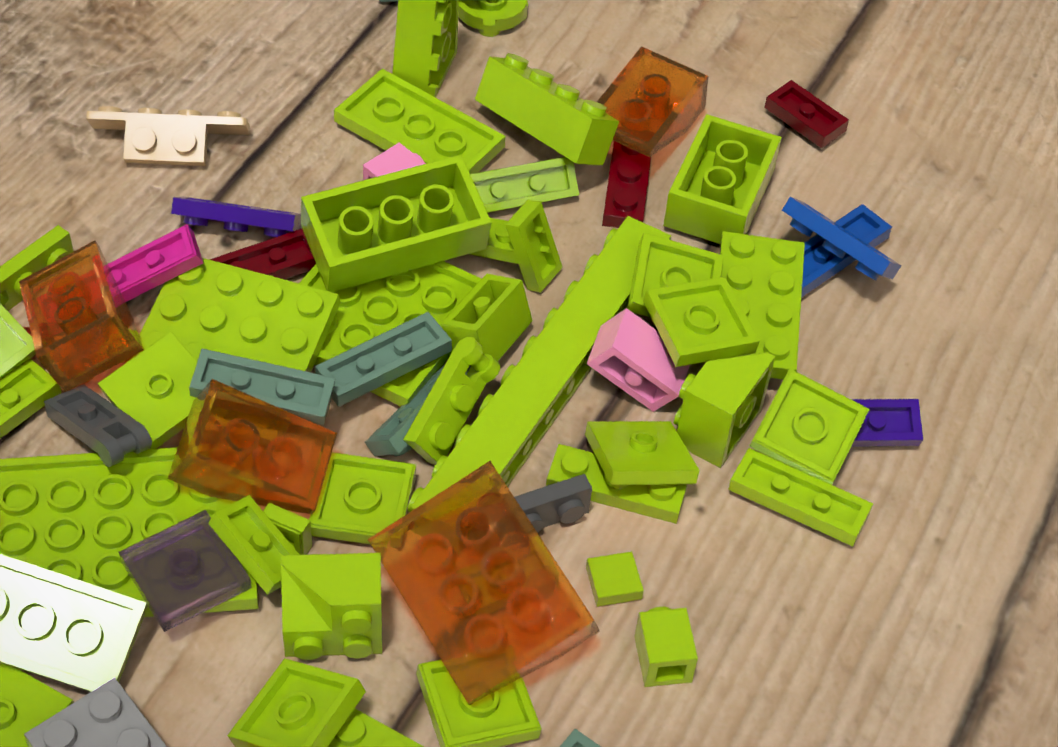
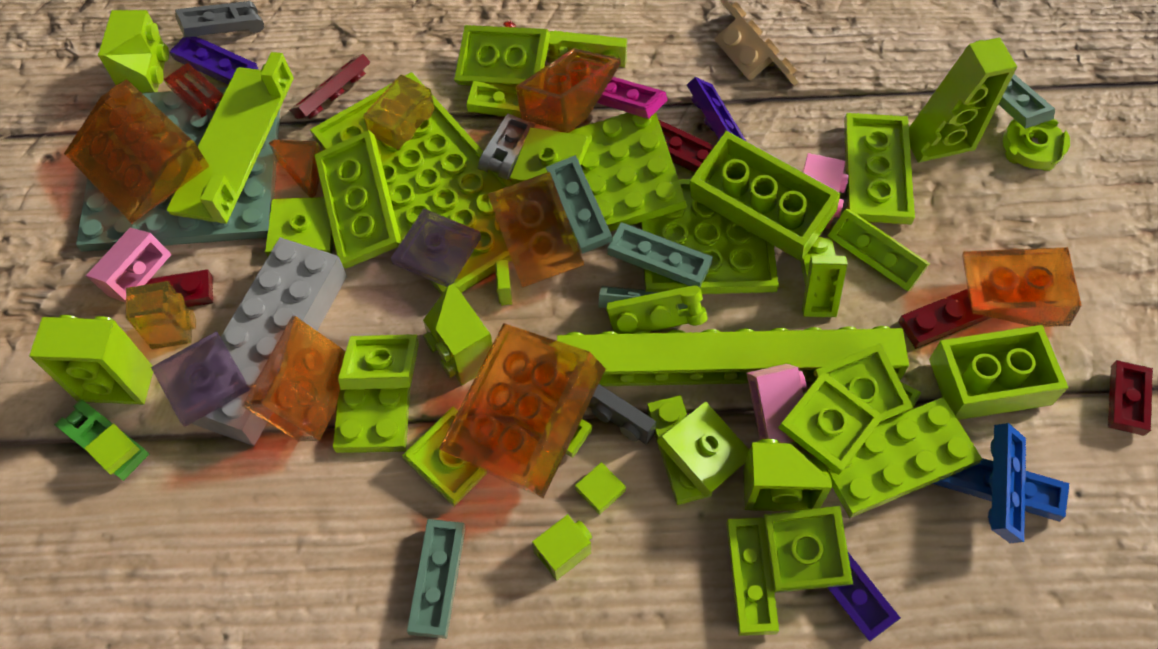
camera: 65 degrees right, 10 degrees up
lime plate [208,495,300,595] -> none
lime plate [309,451,416,549] -> none
lime brick [441,274,533,361] -> none
lime brick [475,53,619,165] -> none

